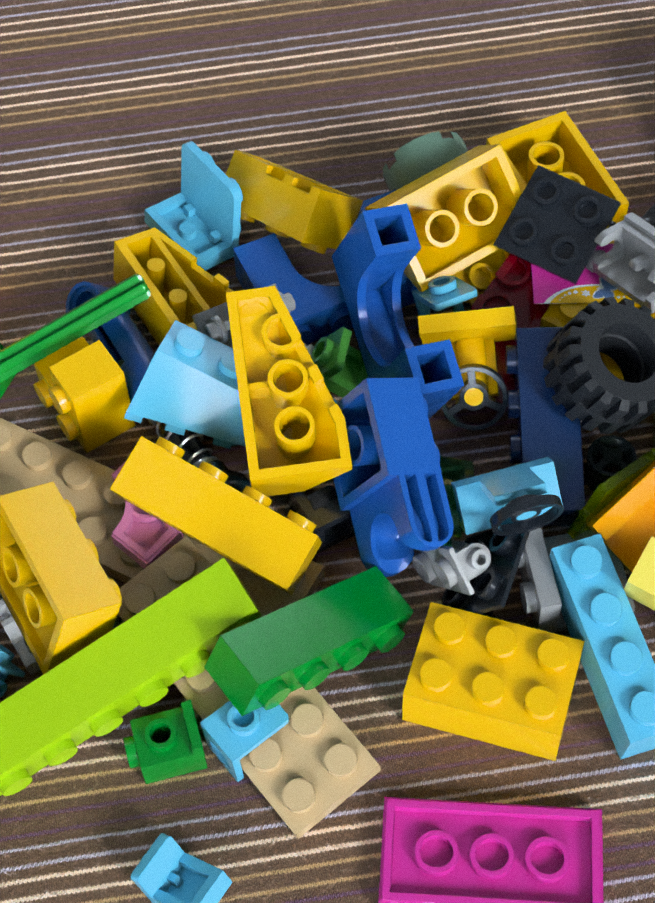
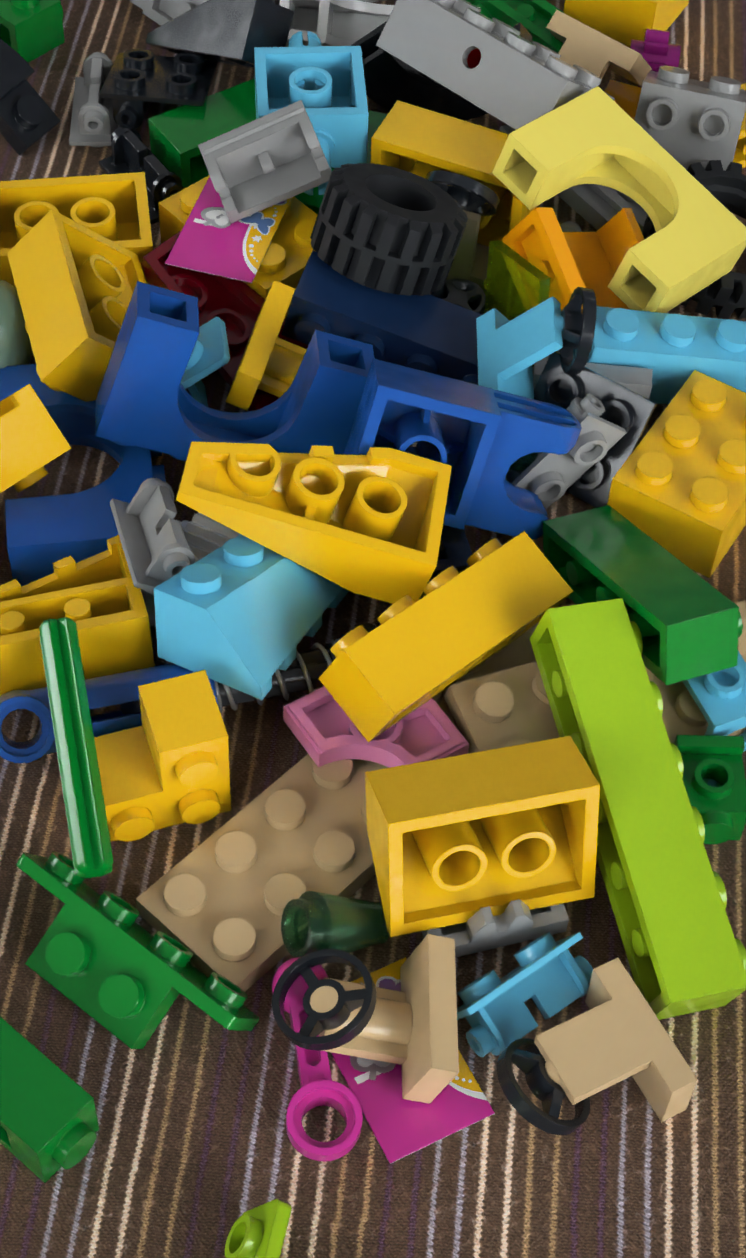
camera: 80 degrees left, 5 degrees down
black hinge [493,165,621,285] -> none

